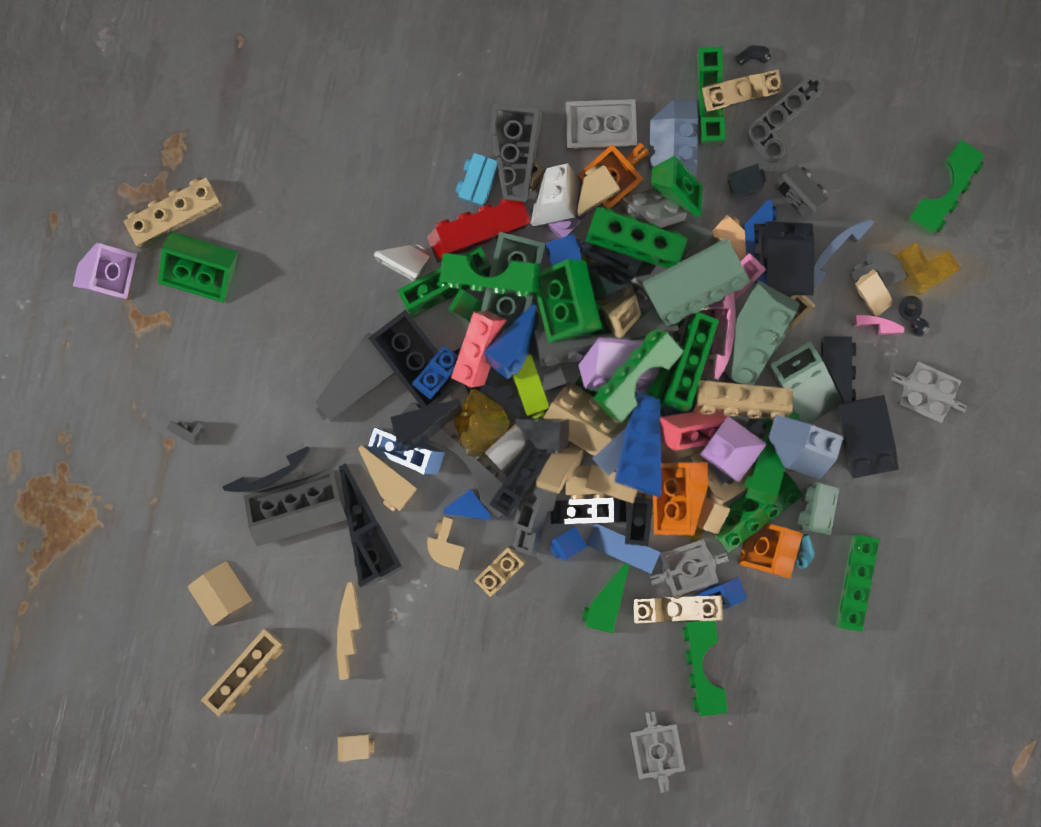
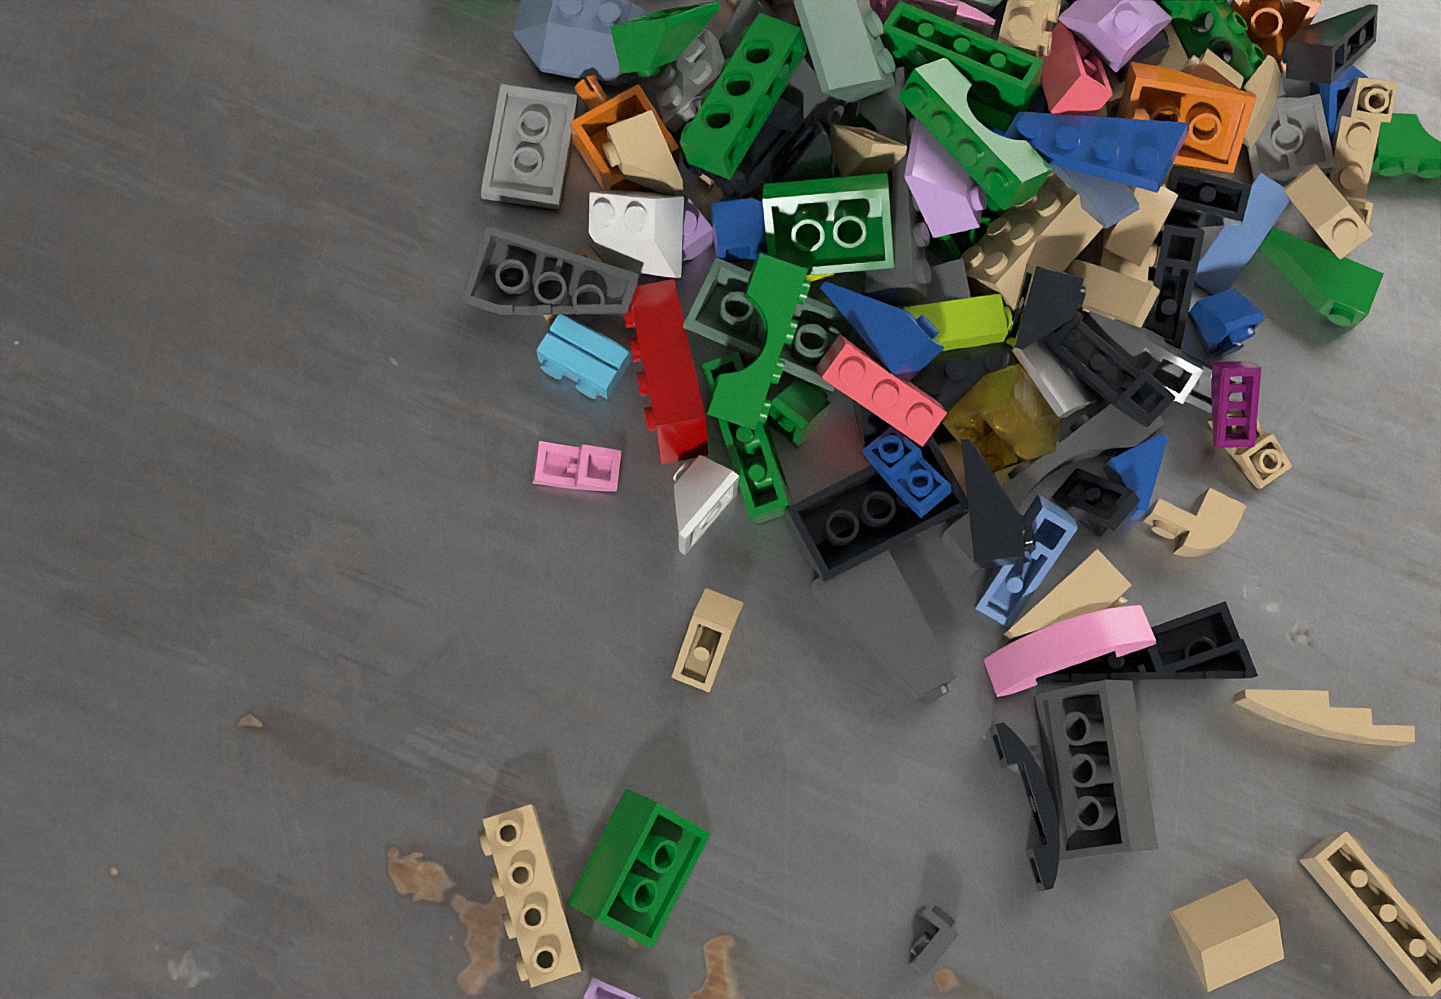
camera: 90 degrees left, 10 degrees down
none -> bright pink slope [532,441,622,492]
none -> tan slope [671,588,744,693]
none -> bright pink slope [984,605,1156,698]
none -> black slope [1052,468,1140,537]
none -> magenta slope [1211,361,1262,448]
none -> tan slope [1243,55,1281,148]
none -> black slope [1282,4,1378,84]
none -> tan slope [1283,163,1373,260]

